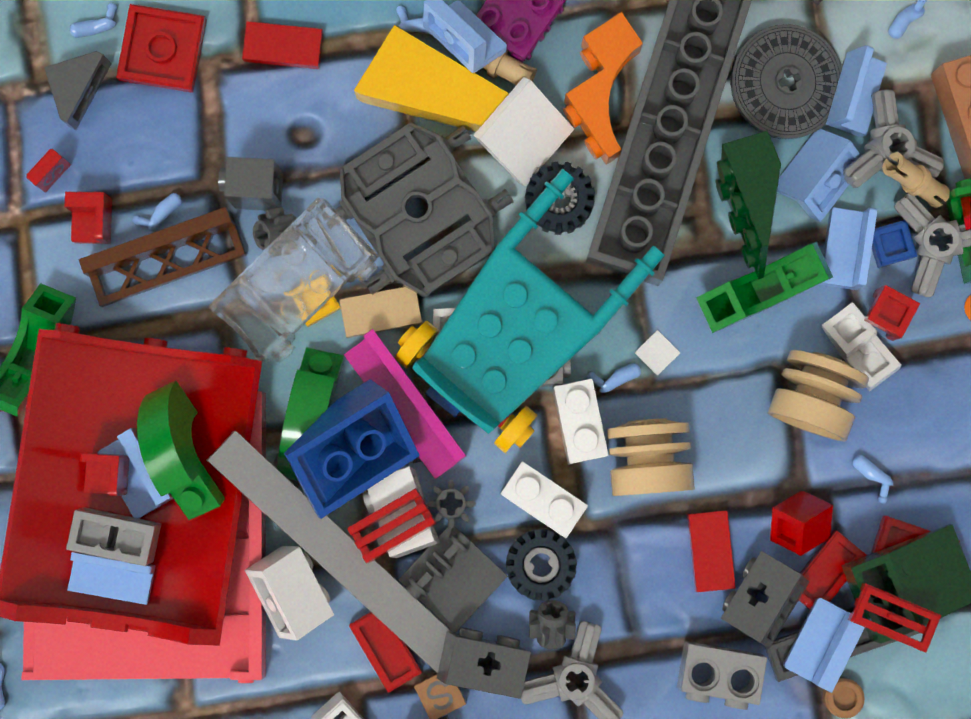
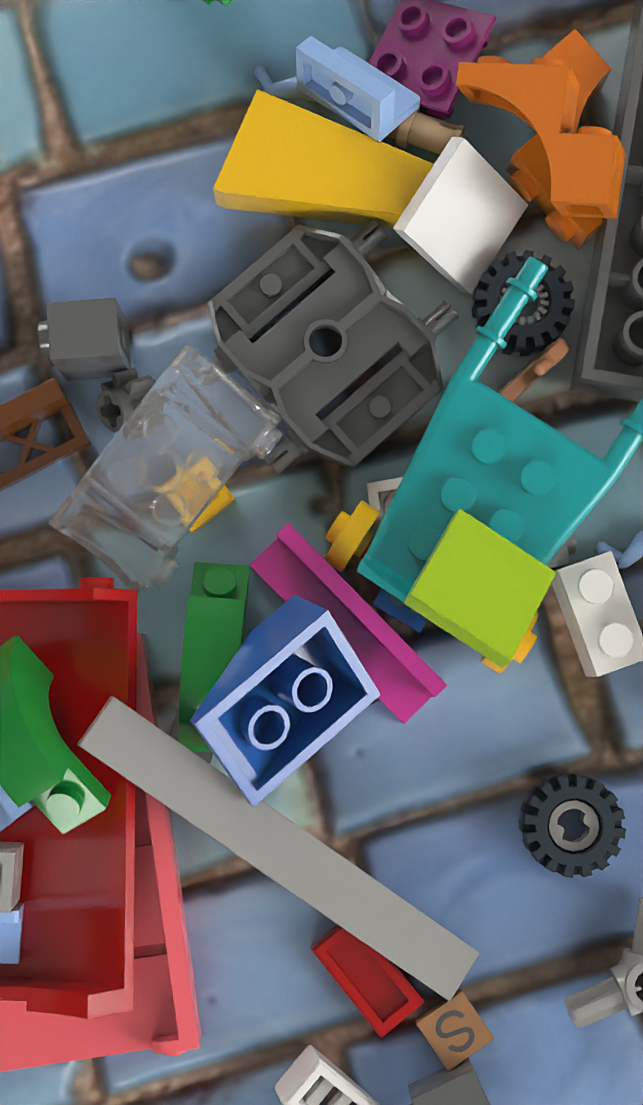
camera: 15 degrees left, 0 degrees up
red tile [242,21,323,69] -> none
white brick [245,546,334,640] -> none
tan tile [339,287,423,338] -> none
red tile [347,488,437,564] -> none
white brick [363,466,440,558] -> none
dark grey hinge [398,526,508,633] -> none
dark grey gear [427,480,476,529] -> none
dark grey brick [437,627,531,699] -> none
white brick [500,461,588,538] -> none
dark grey gear [529,600,576,649] -> none
none -> lime tile [403,509,556,668]
none -> orange arch [456,56,626,219]
none -> nougat piece [498,338,570,402]

